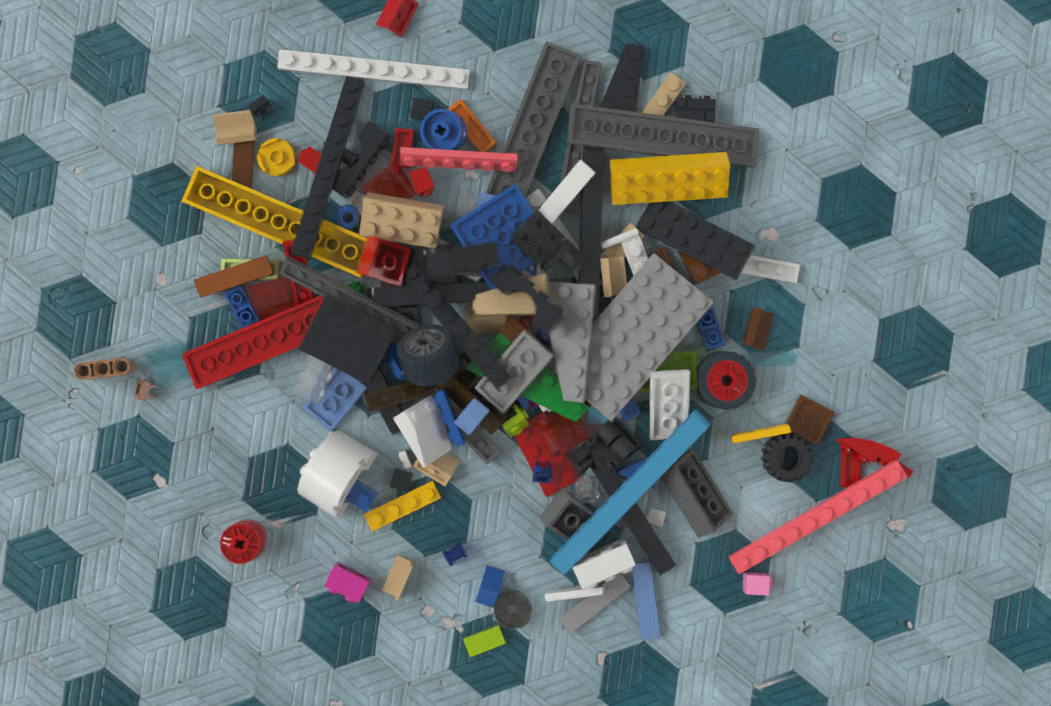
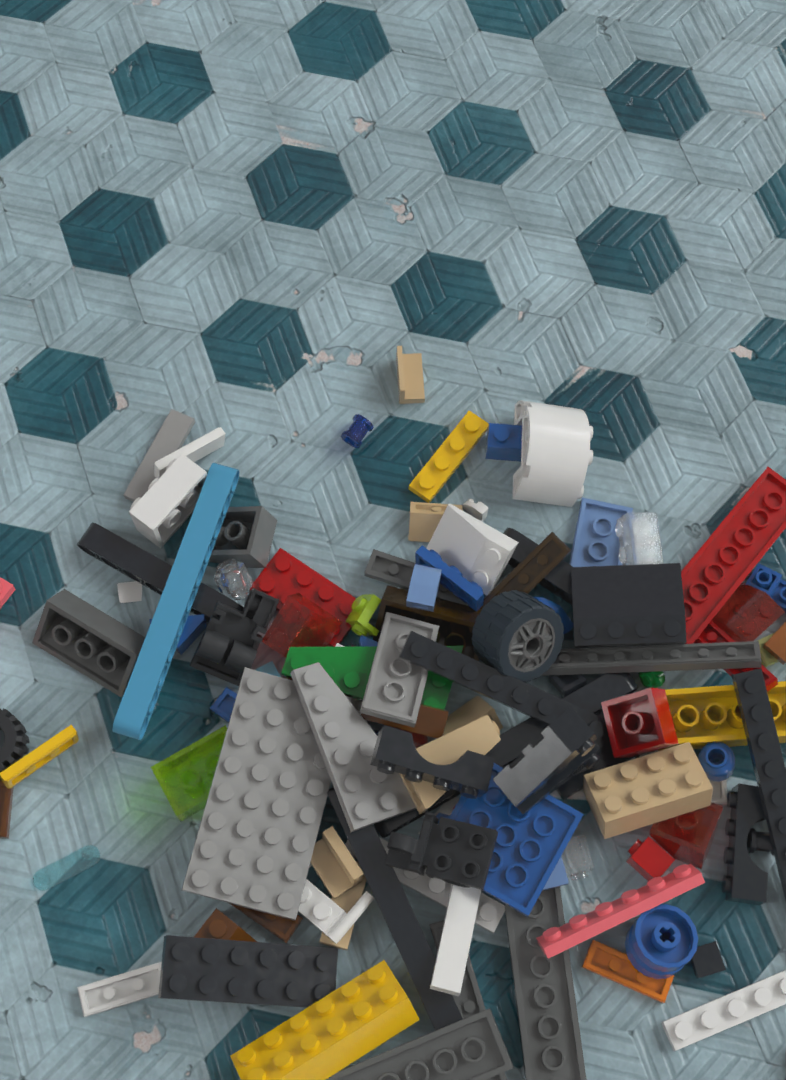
camera: 145 degrees right, 20 degrees down
red wheel [220,519,267,564] -> none
dark pink brick [324,562,371,603] -> none
red tile [390,127,415,169] -> none
black tile [390,468,413,492] -> none
lime tile [463,624,506,657] -> none
blue slope [475,565,505,608] -> none
clear smoke plate [494,590,532,629] -> none
clear blue tile [532,461,553,483] -> none
medium blue tile [632,561,661,640] -> none
white tile [649,370,690,440] -> none
wheel [694,351,756,410] -> none
blue slope [697,307,725,352] -> none
reddish brown panel [741,307,774,350] -> none

